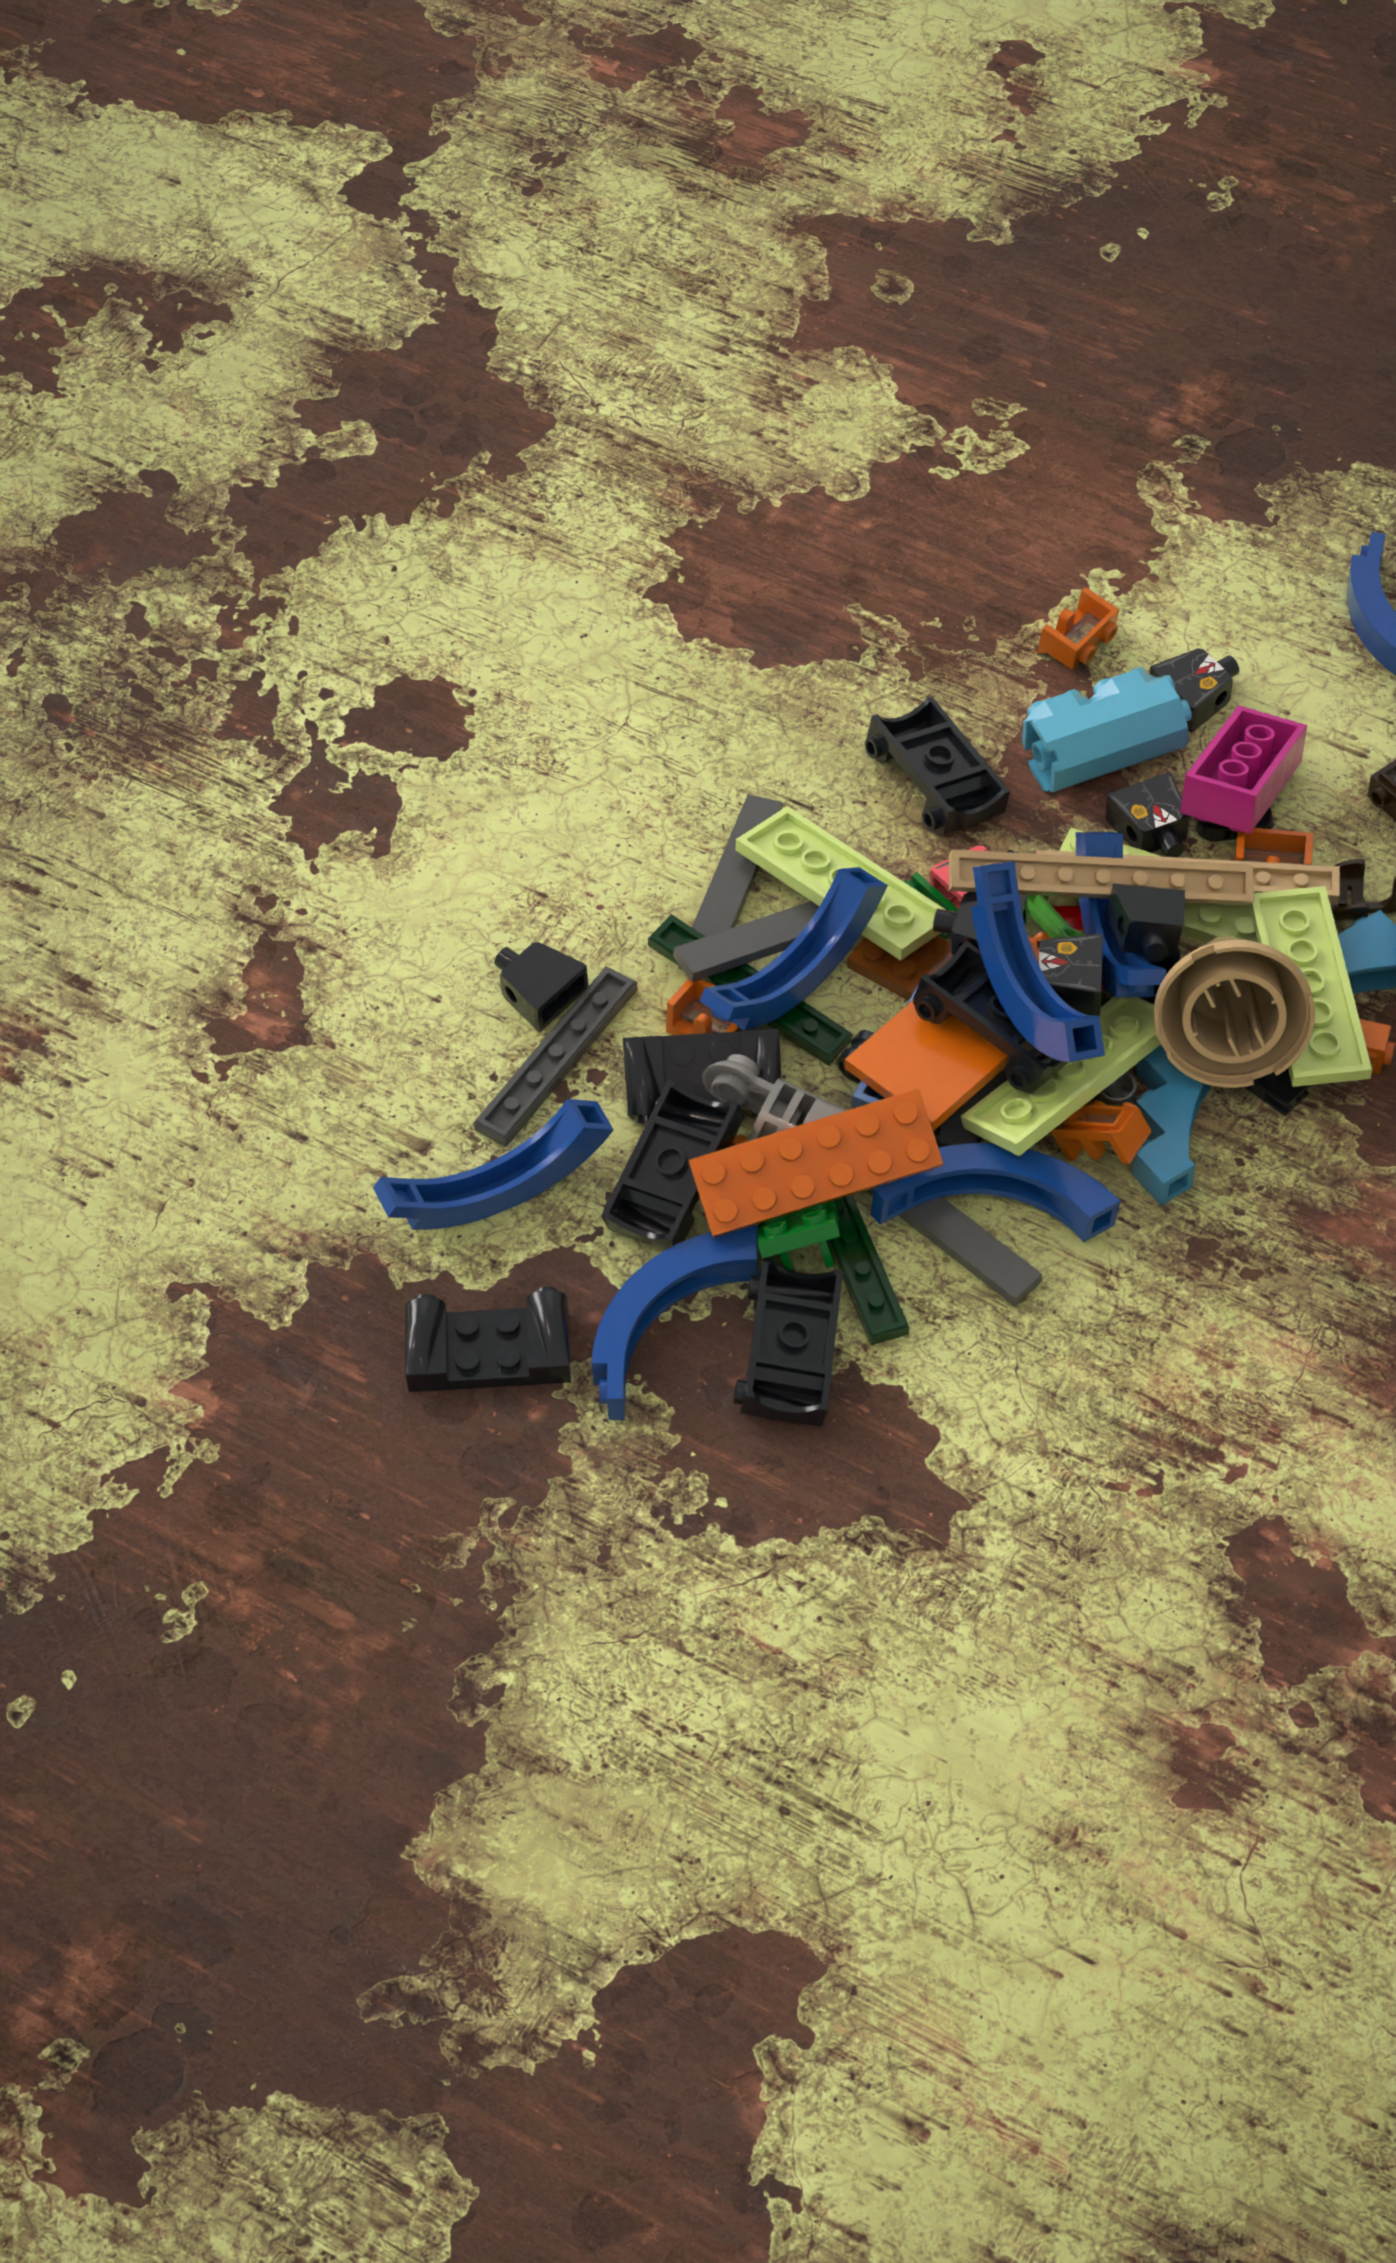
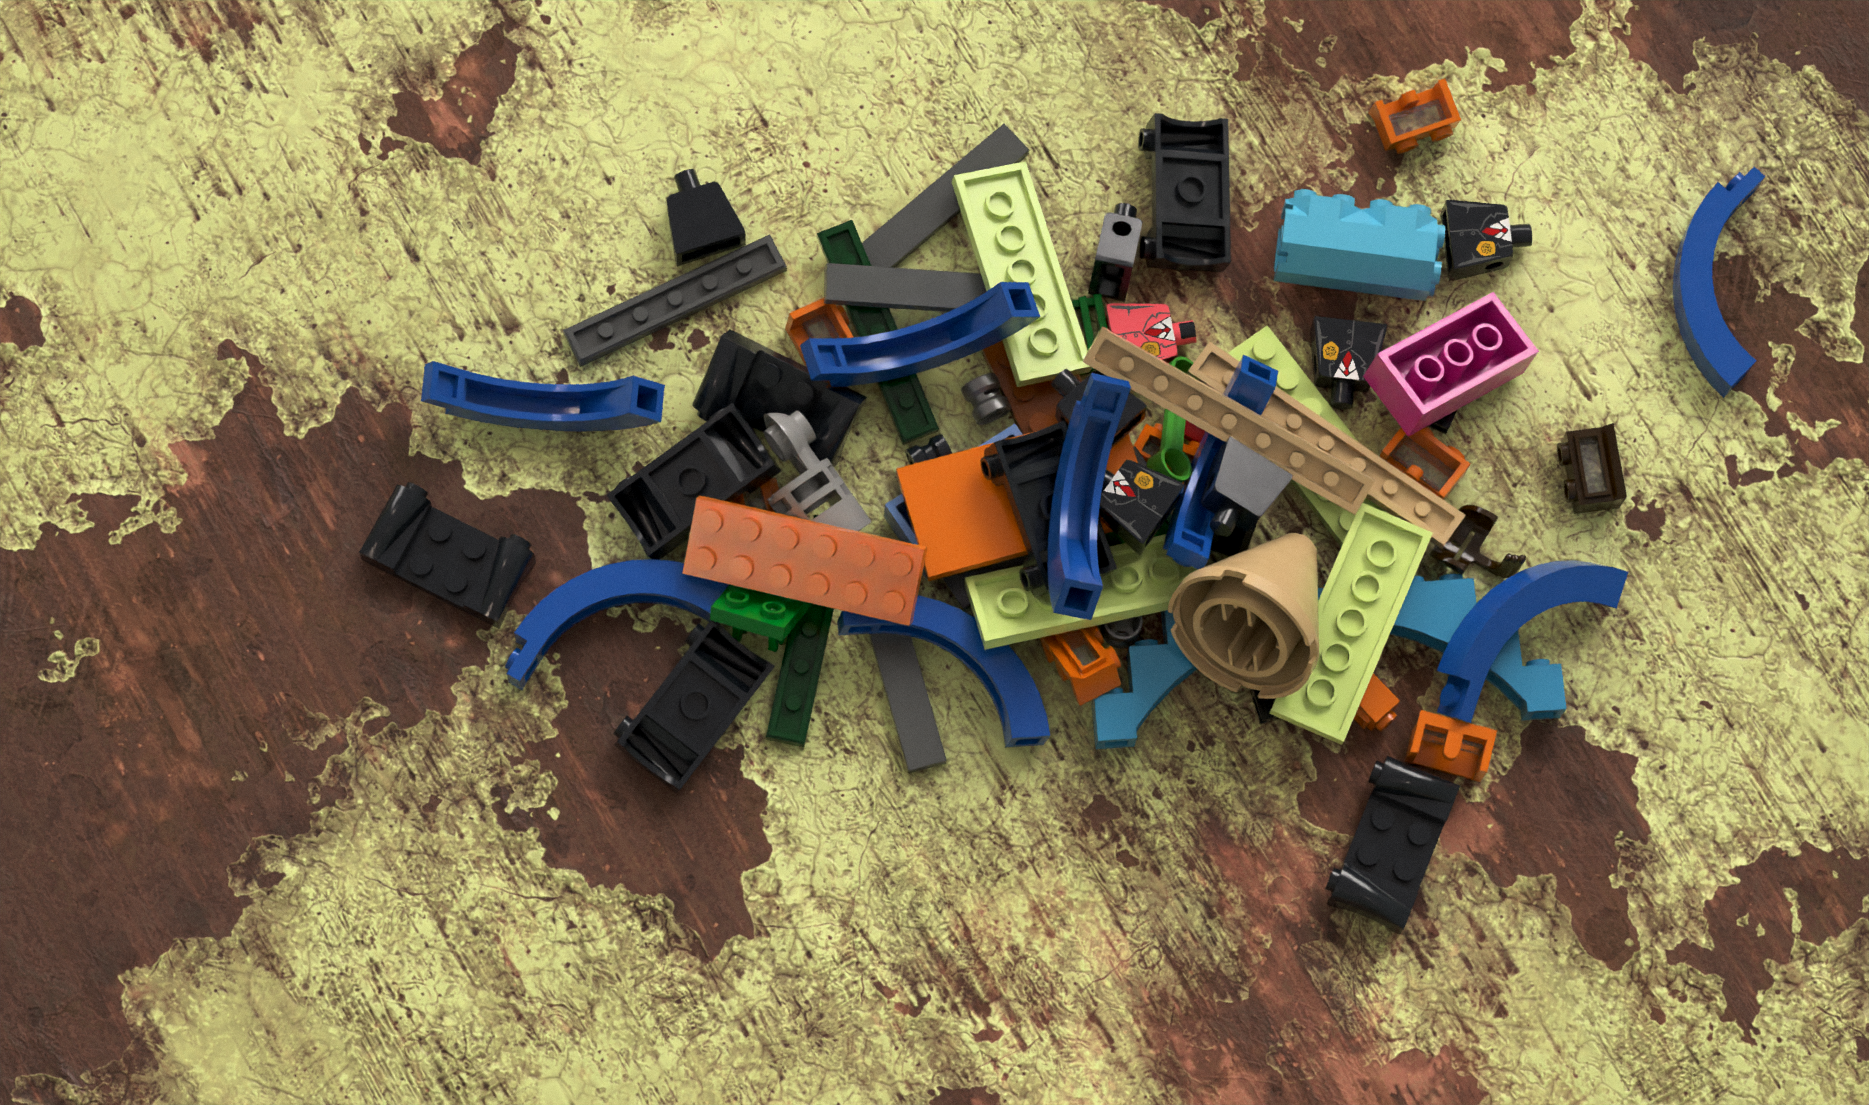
camera: 20 degrees right, 20 degrees up
none -> flat silver wheel [961,373,1012,425]
none -> black torso [1088,203,1143,302]

